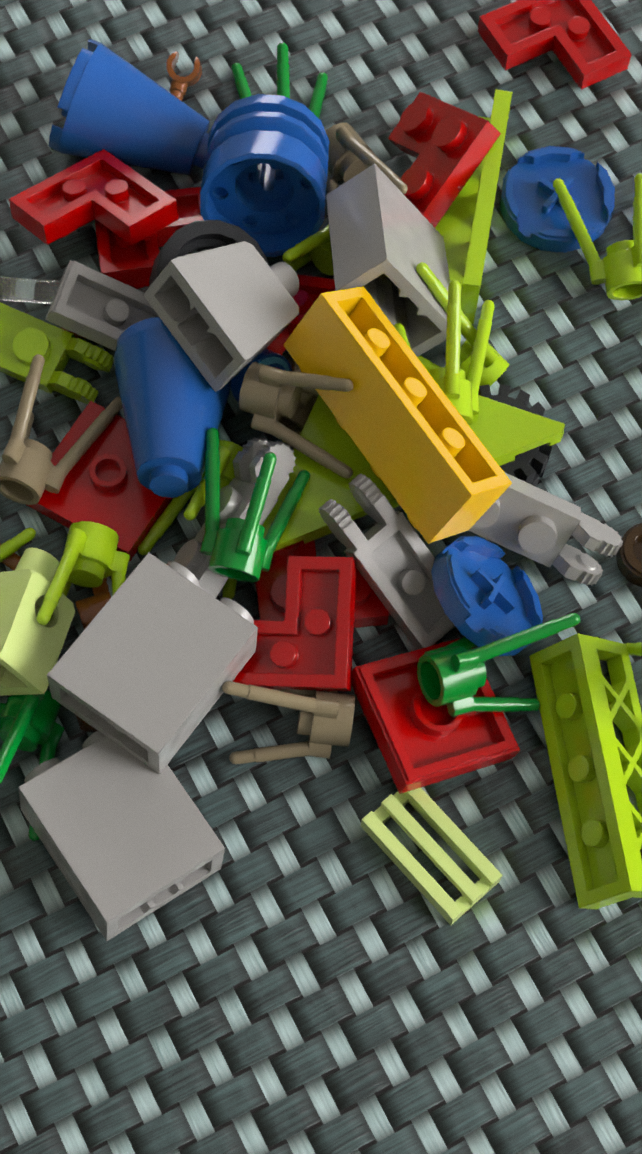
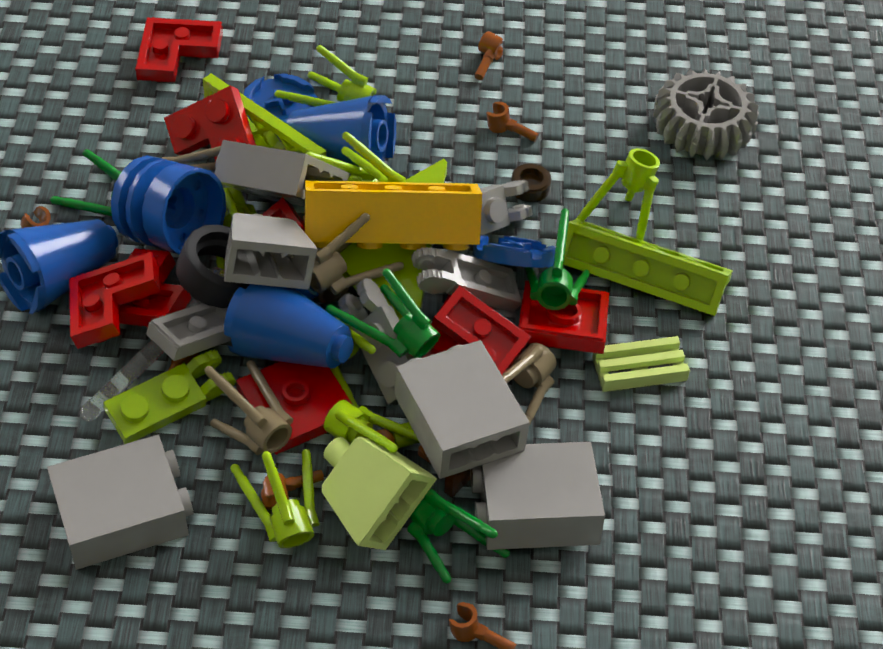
camera: 60 degrees left, 15 degrees down
none -> blue cone [283,95,396,166]

